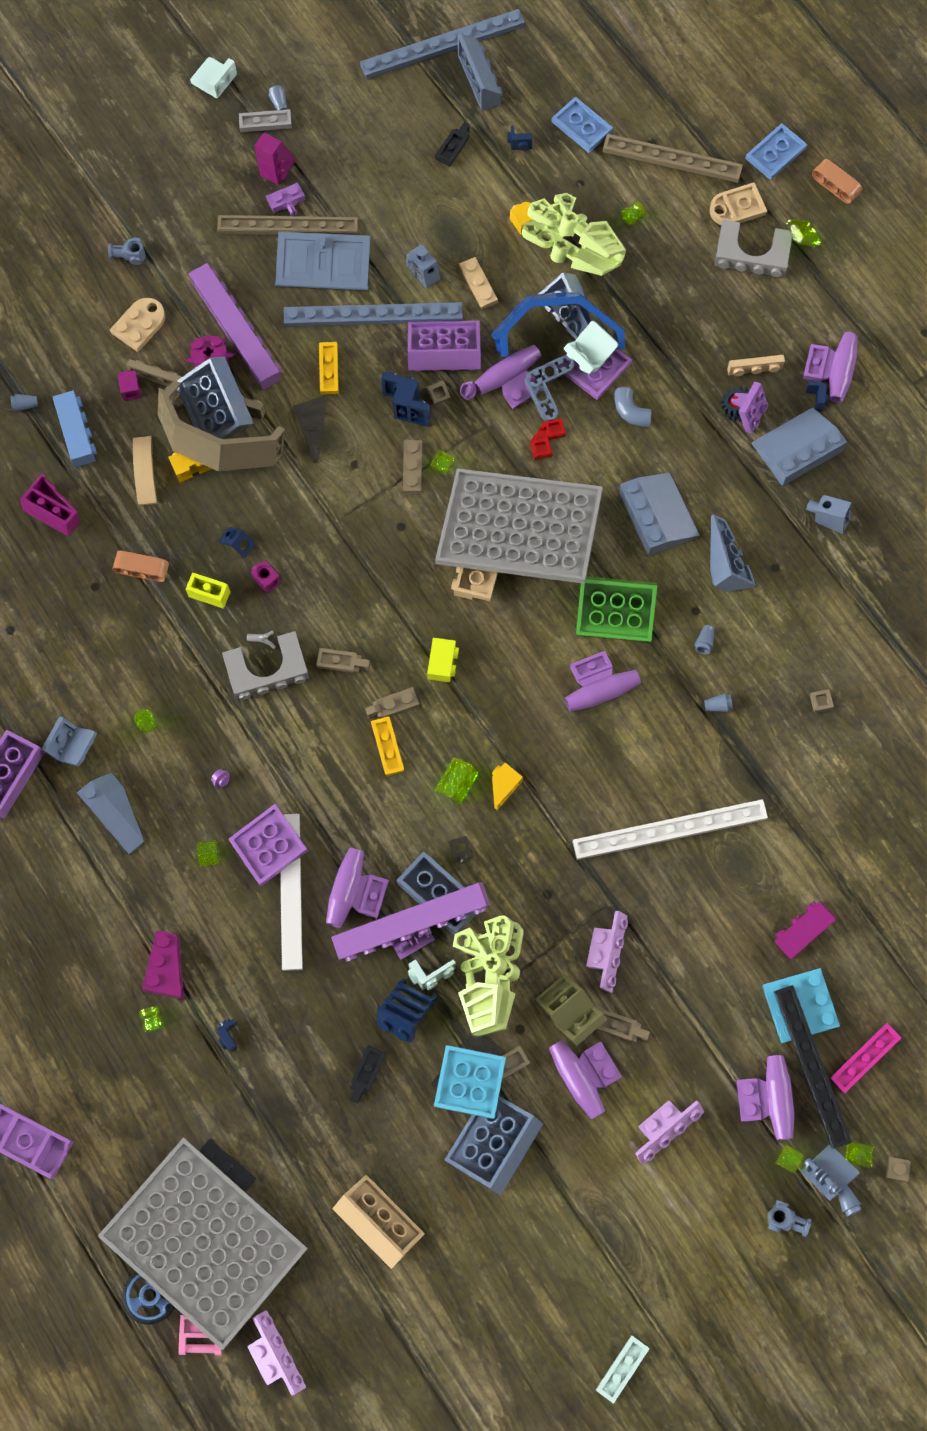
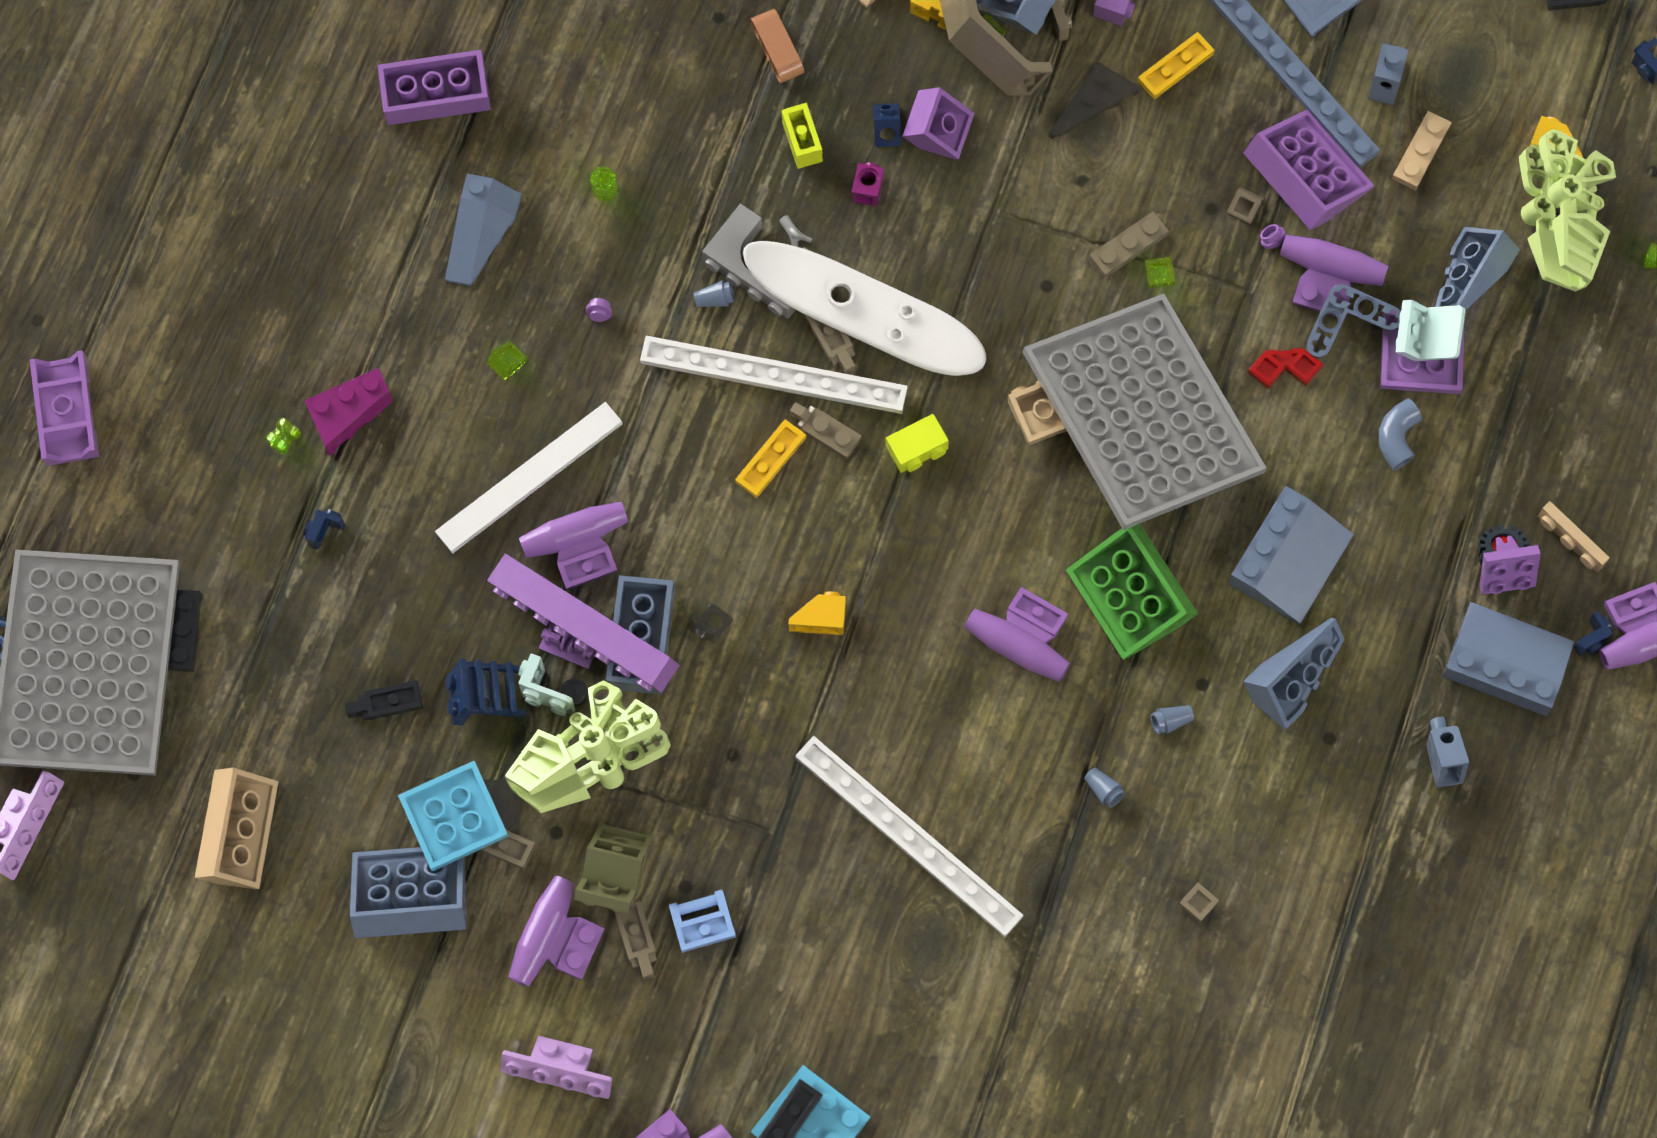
camera: 55 degrees right, 0 degrees up
sand blue bracket [41,717,97,766] -> none
medium lavender plate [228,804,309,886] -> none
dark blue bracket [381,372,431,427] -> none
clear neon green bracket [435,757,479,804] -> none
blue panel [491,292,625,357] -> none
lavender bracket [586,911,628,993] -> none
magenta wedge [774,901,838,960] -> none
none -> black piece [560,678,588,706]
none -> white plate [640,336,907,414]
none -> light blue plate [669,889,736,953]
none -> sand blue cone [694,280,735,308]
none -> white piece [743,241,986,376]
none -> medium lavender slope [903,87,974,160]

